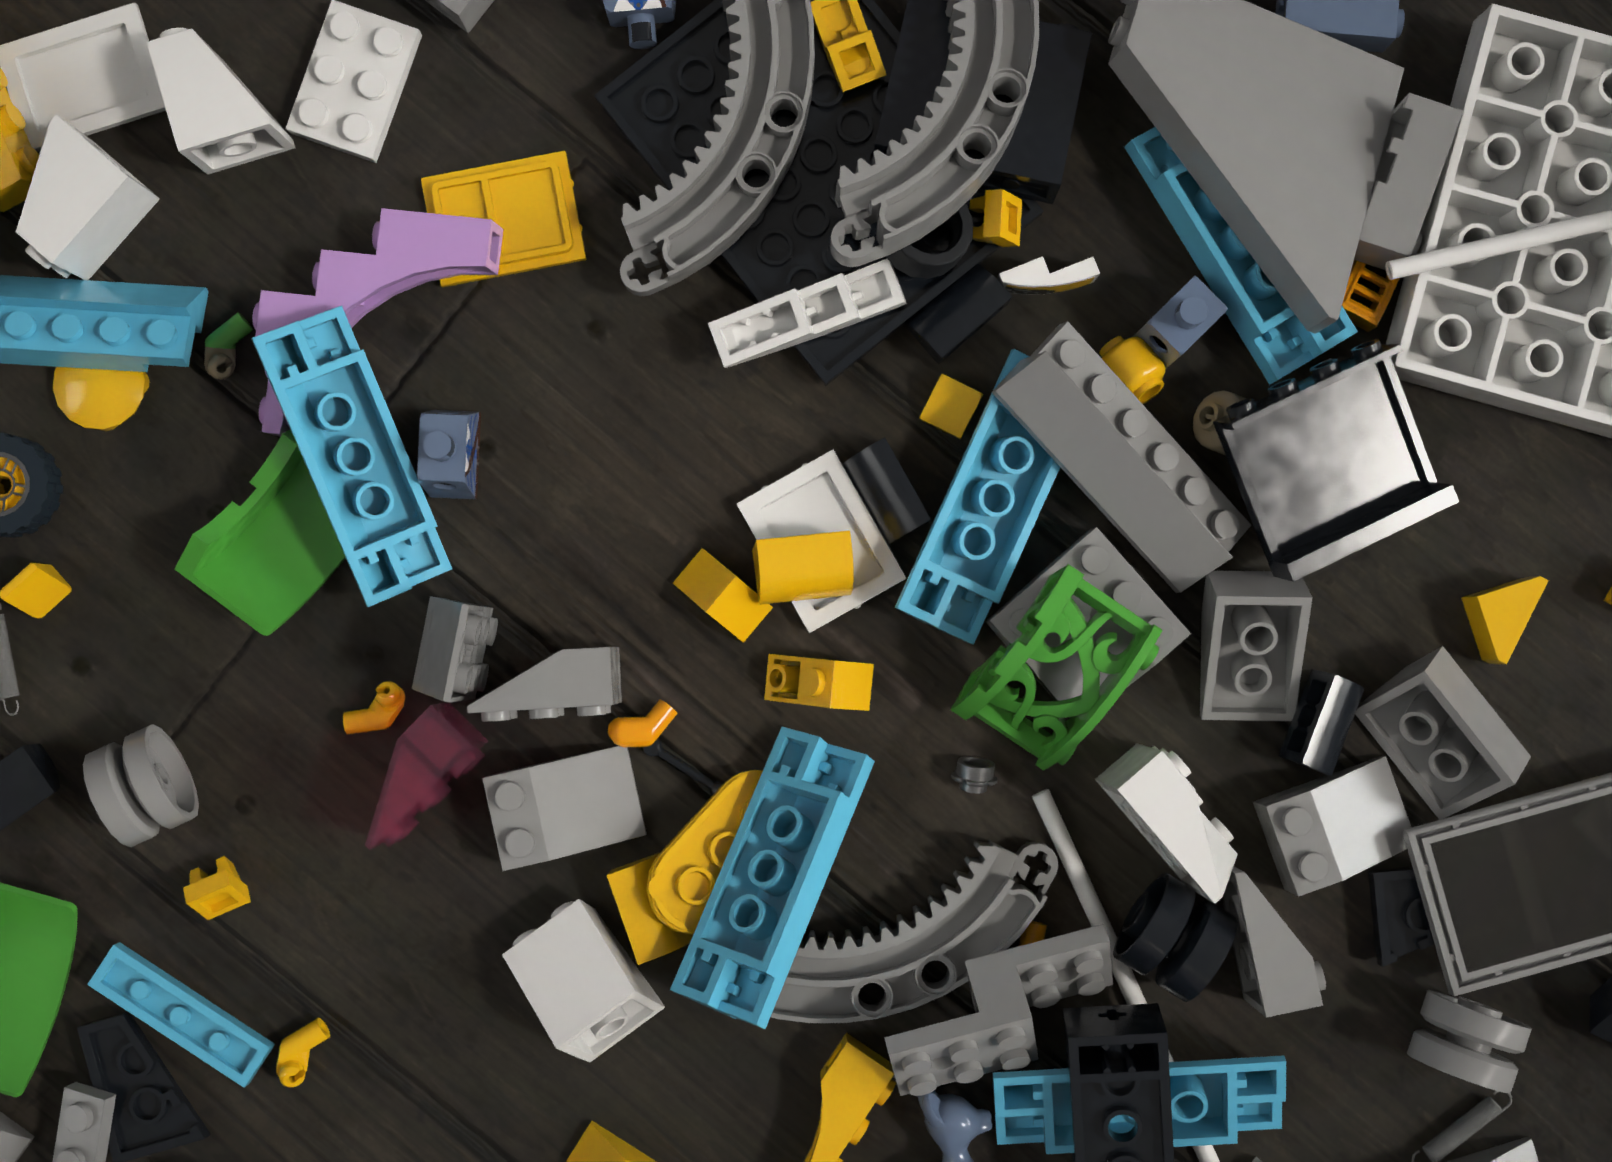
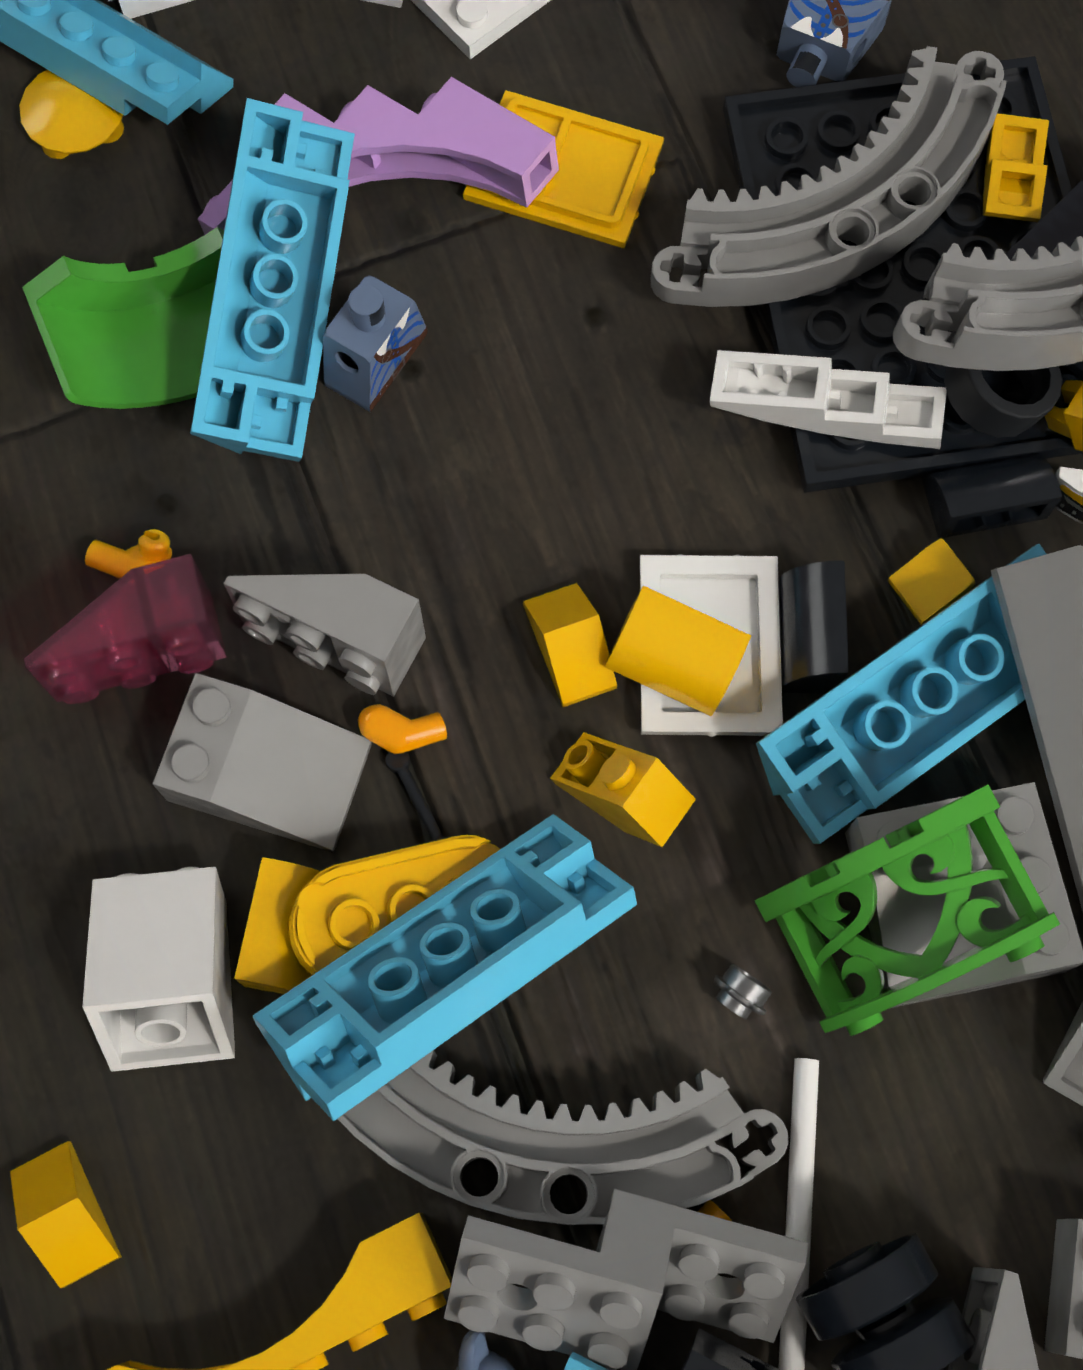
camera: 30 degrees right, 15 degrees down
arm [204,312,254,380] -> none
light grey slope [412,596,498,703] -> none
white slope [1095,743,1238,904] -> none

